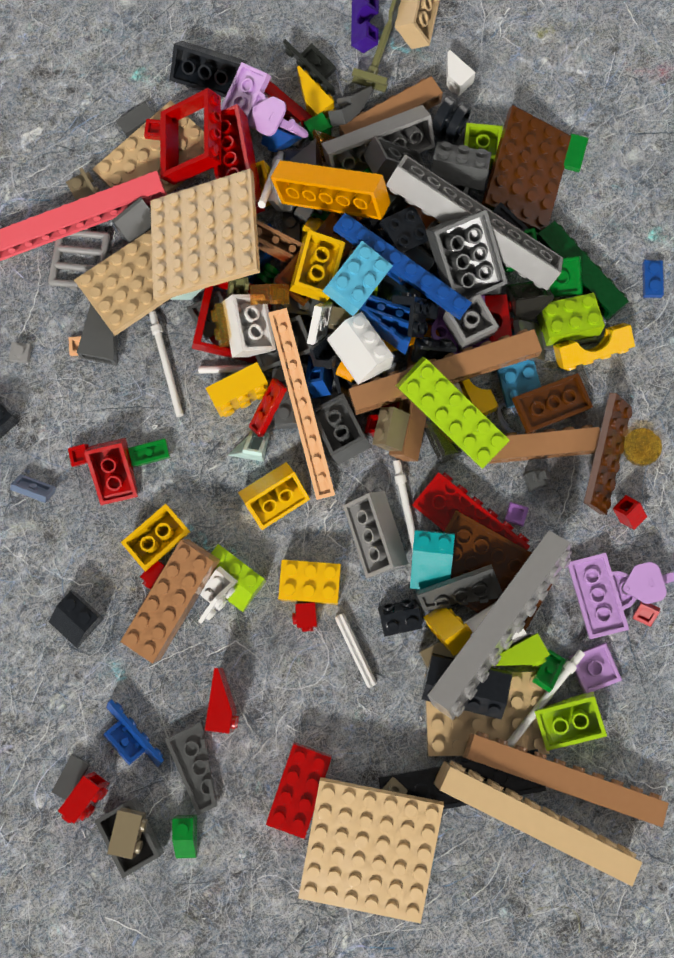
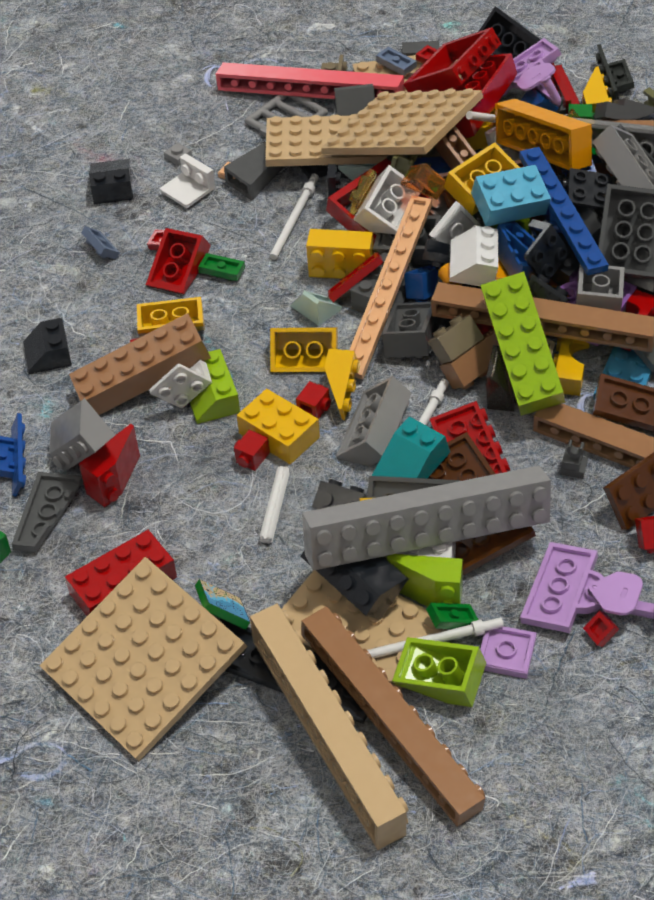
camera: 35 degrees right, 30 degrees down
none -> light grey slope [49,398,115,472]
none -> white bracket [160,153,215,208]
none -> tile [195,579,250,629]
none -> red brick [296,381,331,419]
none -> yellow slope [324,349,360,420]
none -> black plate [327,164,341,197]
none -> sand blue plate [376,47,417,76]

